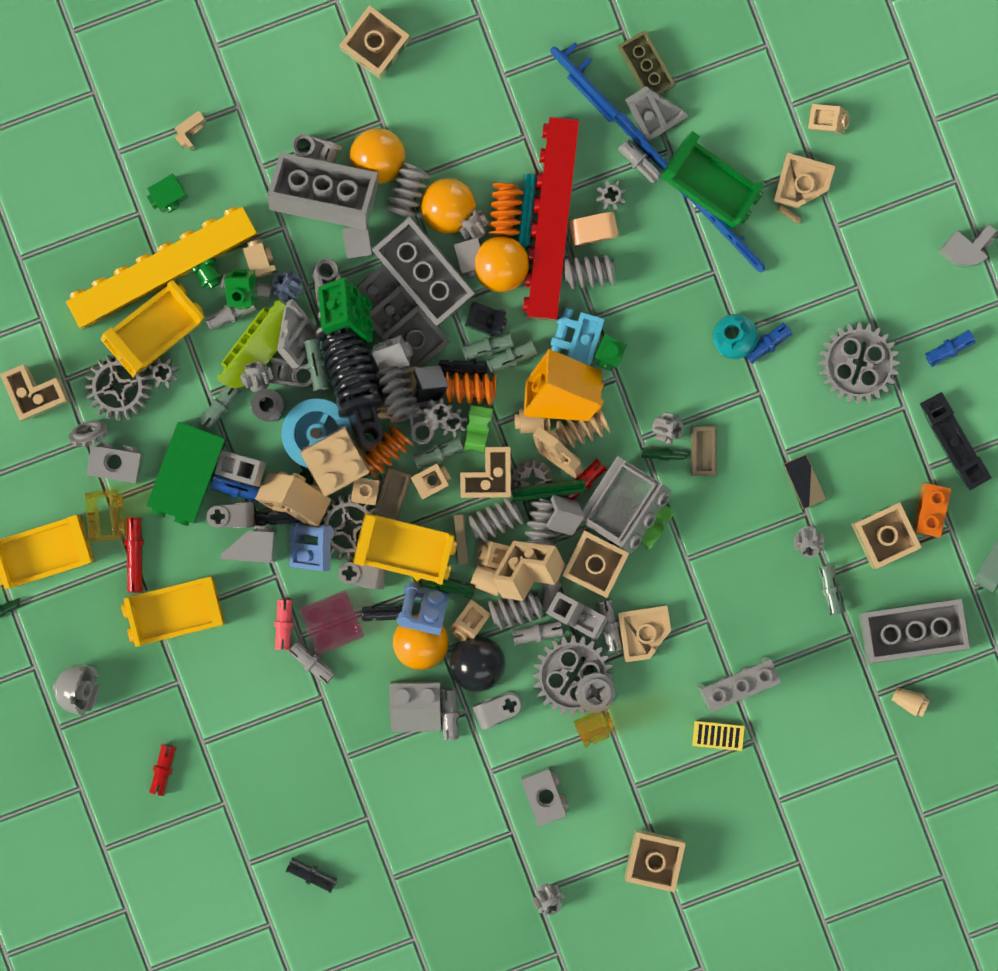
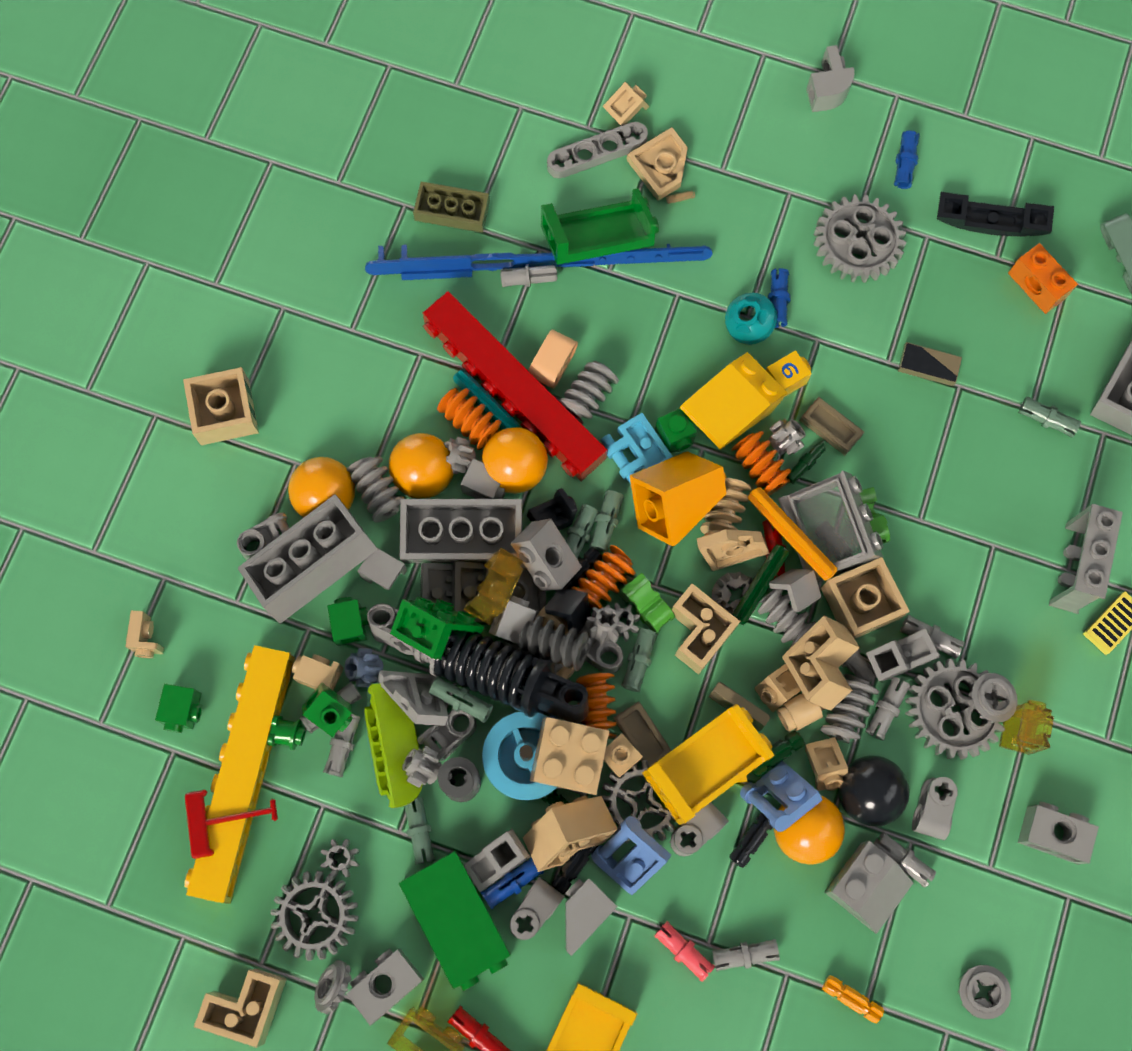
camera: 50 degrees left, 15 degrees down
yellow panel [101,280,205,378] -> none
clear pink plate [299,590,364,655] -> none
tan brick [411,464,451,500] -> none
light grey piece [467,498,524,542] -> none
tan brick [514,409,550,434] -> none
light grey gear [596,180,626,211] -> none
tan plate [618,605,671,662] -> none
light grey wing [625,86,688,142] -> none
light grey gear [793,526,825,557] -> none
tan brick [851,502,922,569] -> none
none -> red piece [185,790,278,859]
none -> green brick [327,597,369,646]
none -> clear yellow window [464,548,523,625]
none -> light grey brick [511,519,582,591]
none -> light grey beam [547,122,648,179]
none -> yellow slope [680,352,788,450]
none -> orange piece [731,431,791,496]
none -> light orange axle [748,487,837,581]
none -> yellow brick [766,350,812,396]
none -> light orange axle [822,975,884,1023]
none -> light grey gear [958,965,1011,1019]

